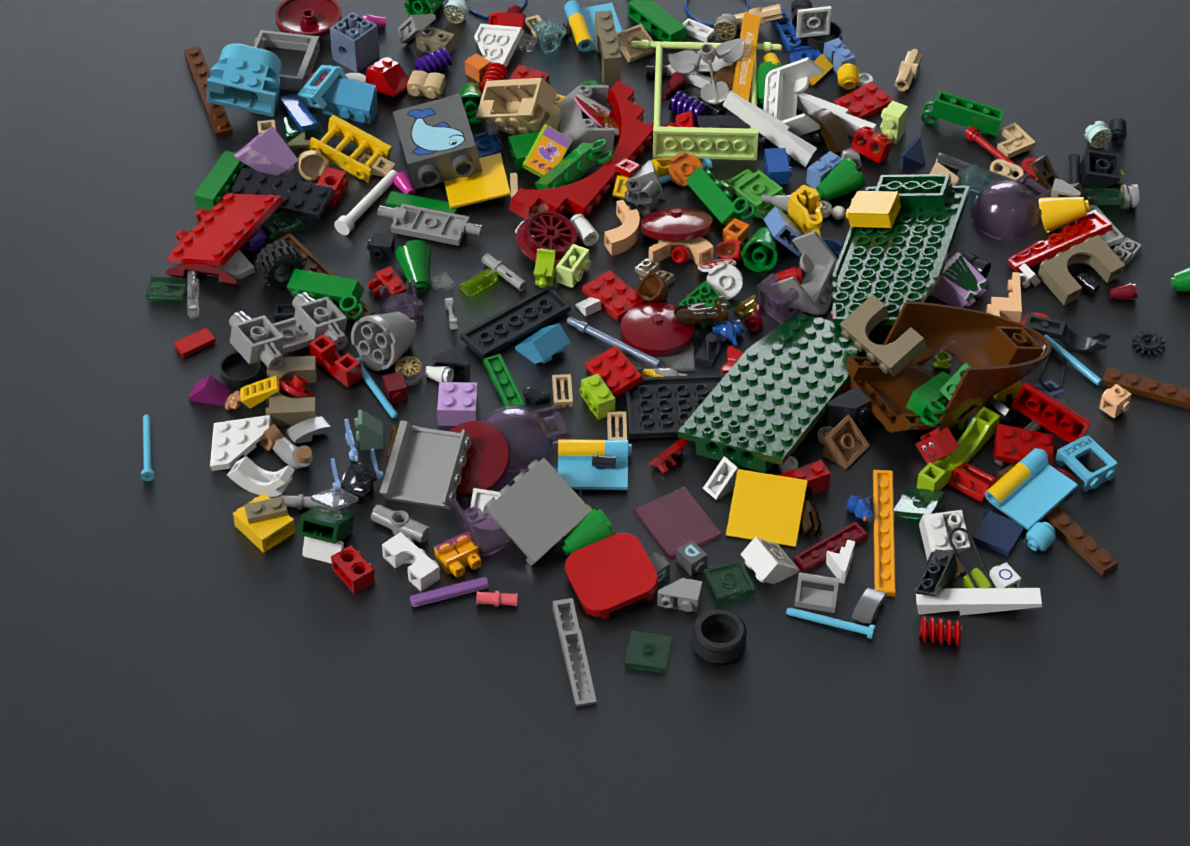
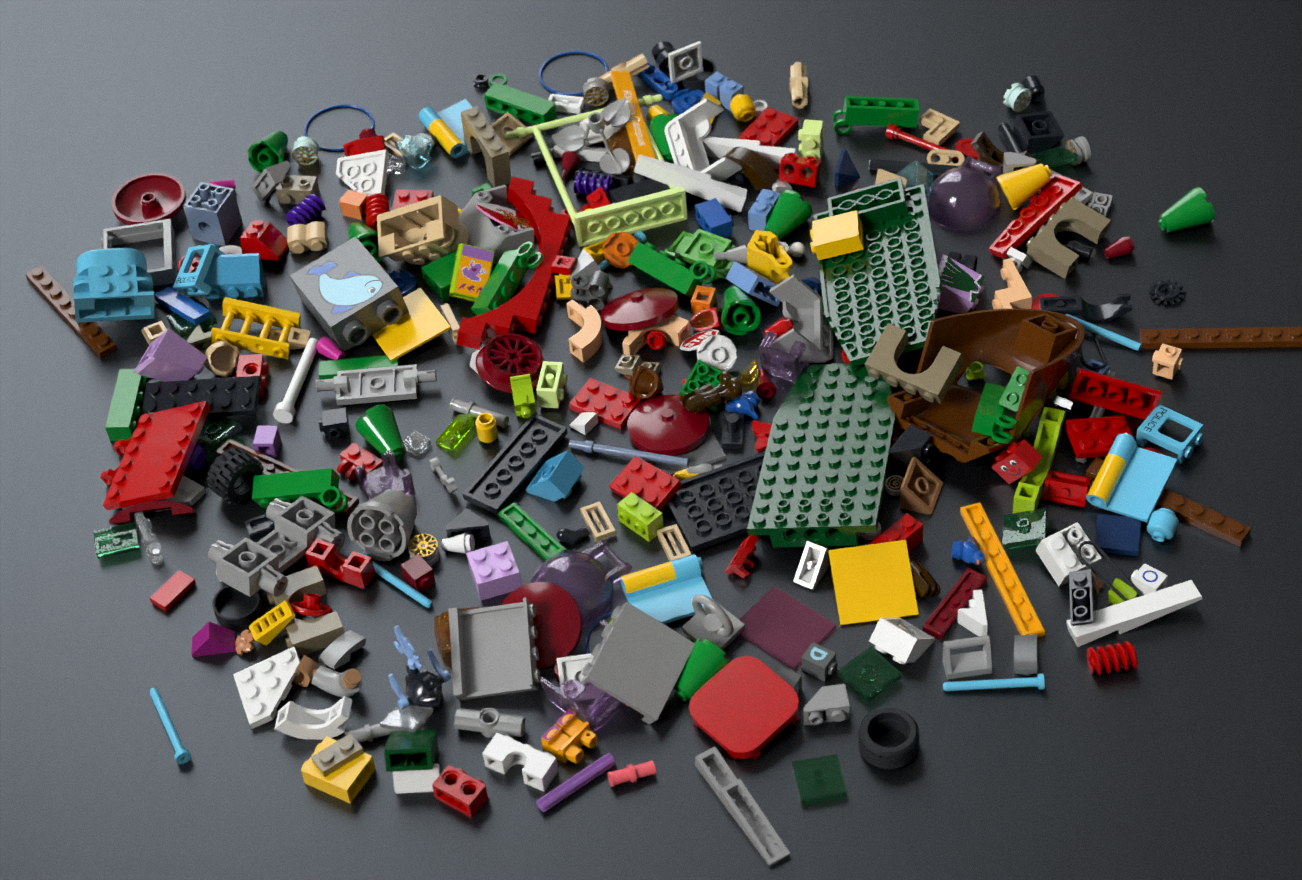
camera: 15 degrees left, 0 degrees up
sand green slope [354,410,384,450] -> none
white piece [570,214,599,246] -> none
black pin [592,453,616,469] -> none
none -> medium lavender brick [253,426,281,458]
none -> yellow brick [476,413,498,443]
none -> light grey tile [682,594,745,650]

